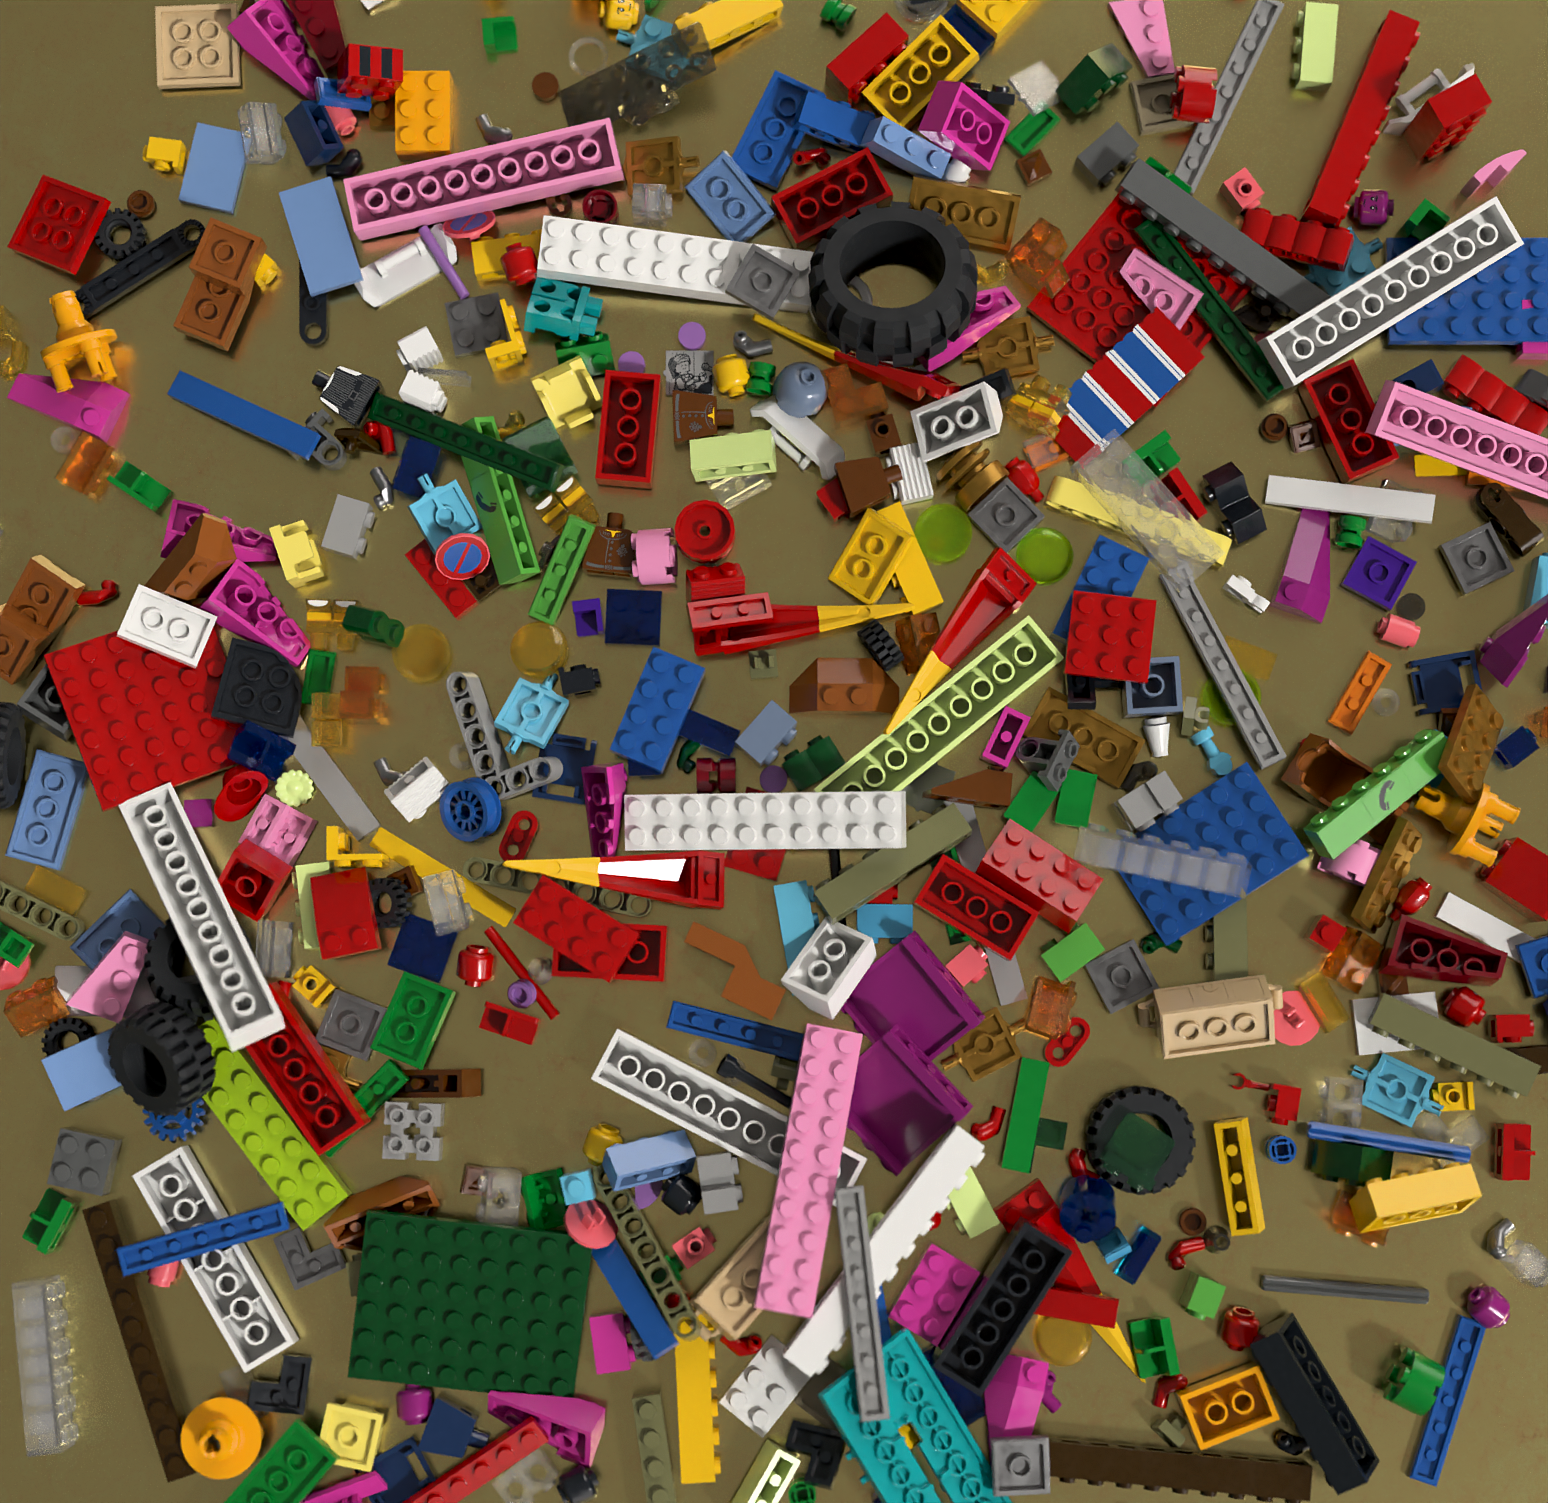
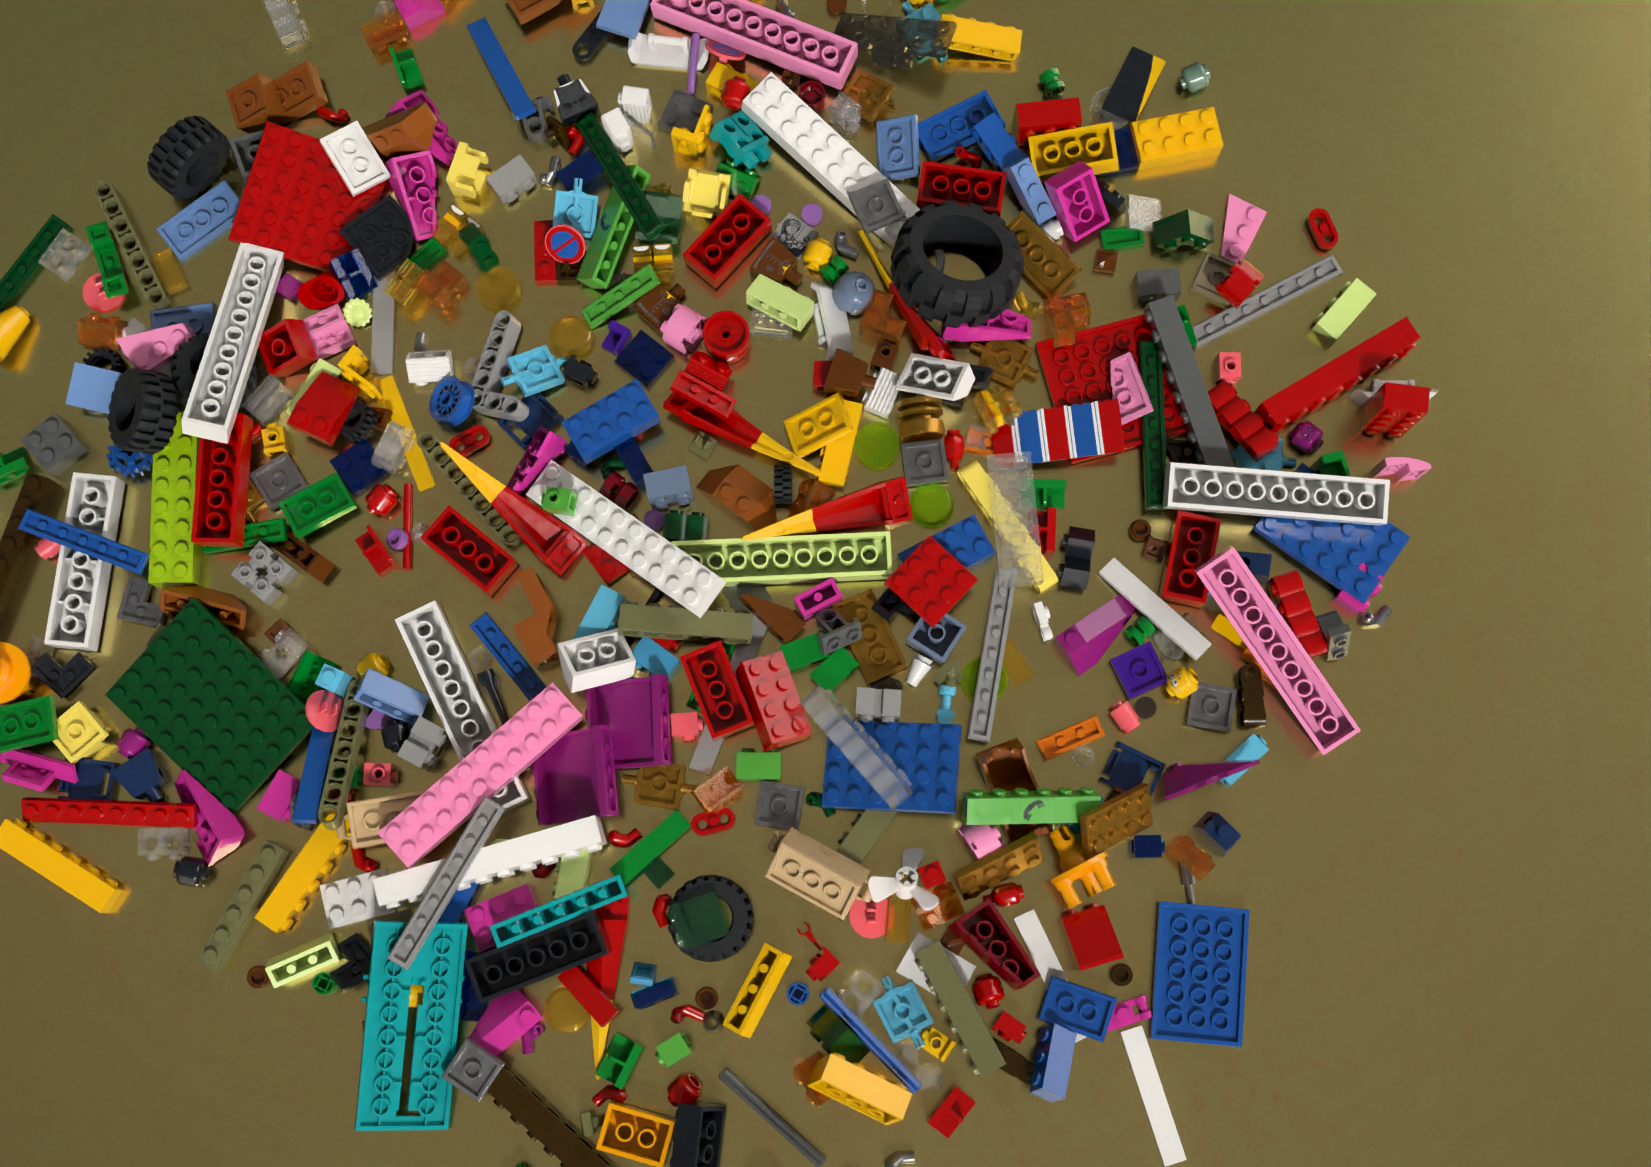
camera: 40 degrees right, 5 degrees down
red brick [513,875,640,983] -> none
olive tile [771,1056,798,1091] -> none
clear blue brick [1059,1175,1116,1243] -> none
none -> teal brick [489,874,628,948]
none -> bright green brick [541,486,578,516]
none -> white piece [868,848,939,911]
none -> yellow head [1165,666,1200,699]

